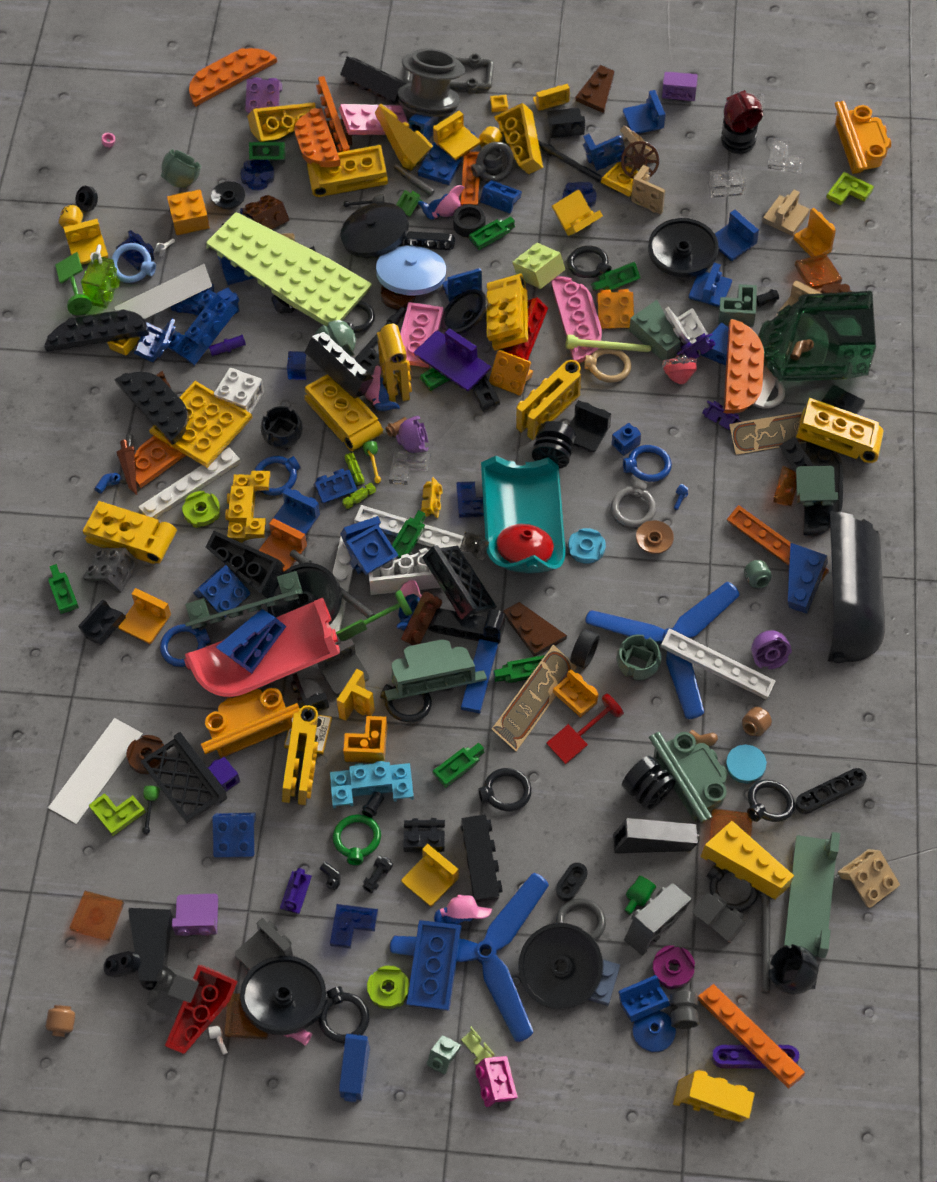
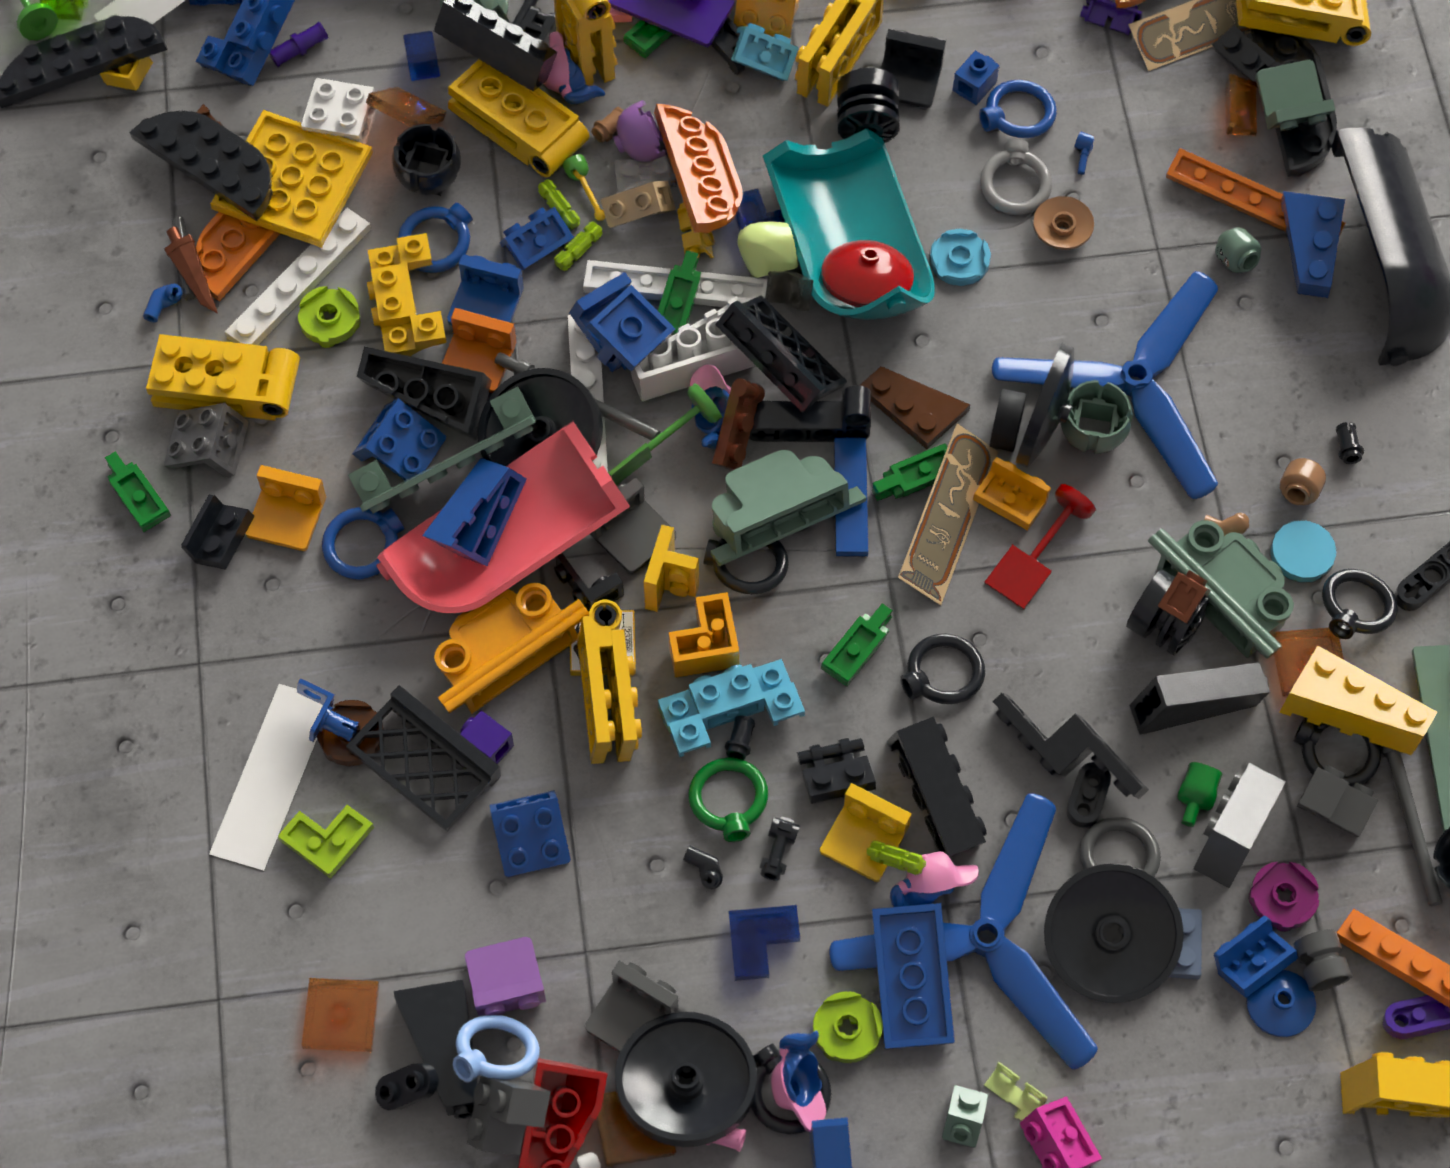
camera: 15 degrees left, 5 degrees up
blue bracket [134,318,176,362] -> none
hinge [142,786,160,835] -> none
dark purple hinge [280,868,312,914] -> none
white plate [660,628,775,700] -> none
medium lavender cylinder [751,630,792,669] -> none
none -> blue bracket [297,679,359,742]
none -> clear orange plate [366,86,447,127]
none -> light blue piece [453,1015,540,1082]
none -> tan bracket [601,181,676,228]
none -> orange plate [654,104,742,233]
none -> medium azure bracket [731,23,799,81]
none -> yellowish green piece [737,221,798,278]
none -> blue hair [771,1031,826,1132]
none -> lime axle [867,841,926,875]
none -> black bracket [992,693,1149,799]
none -> black dish [1015,343,1074,468]
none -> copper bracket [1158,570,1211,623]
none -> black pin [1336,422,1364,464]

